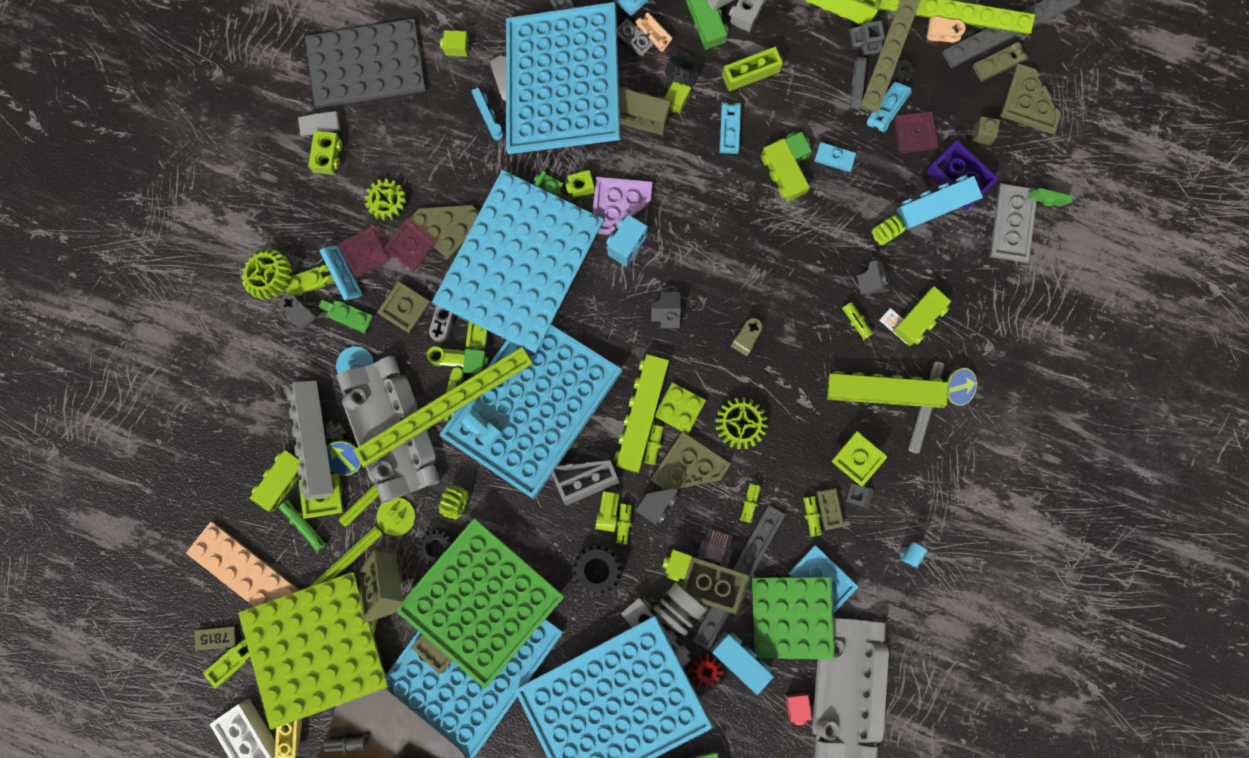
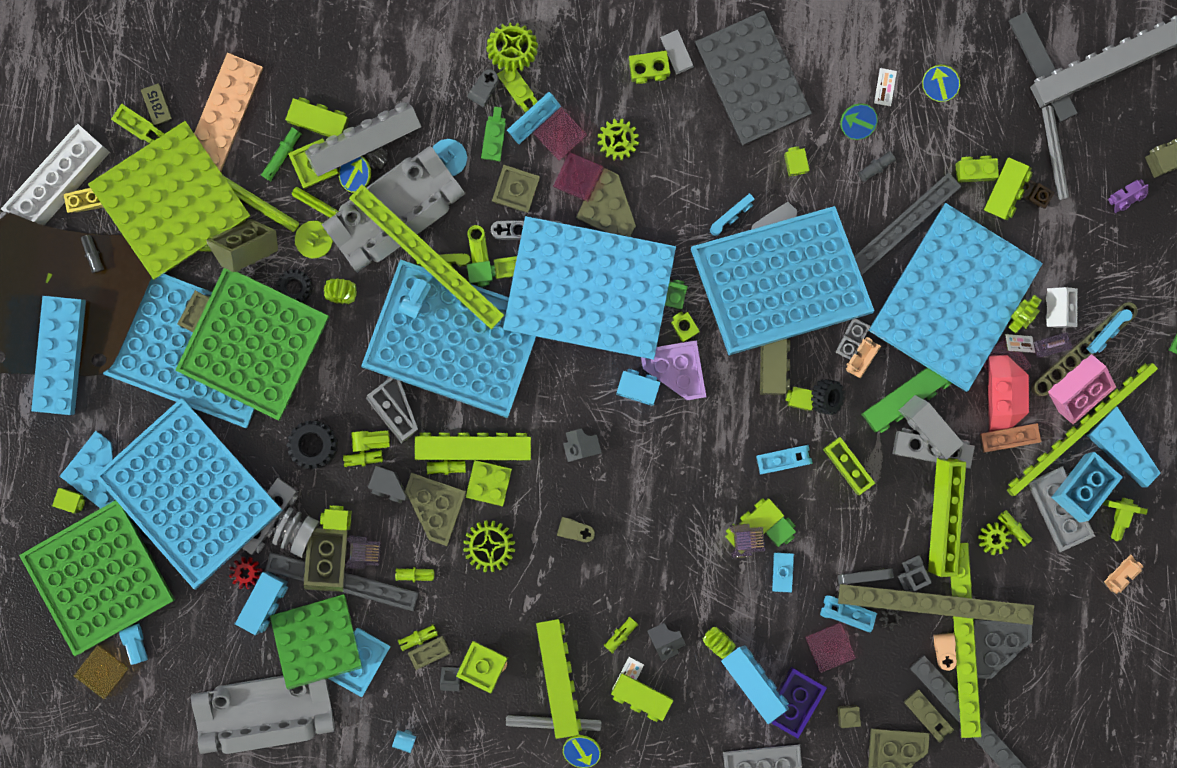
camera: 70 degrees right, 5 degrees up
coral brick [786,693,812,725] -> none
none -> piece [729,524,765,558]

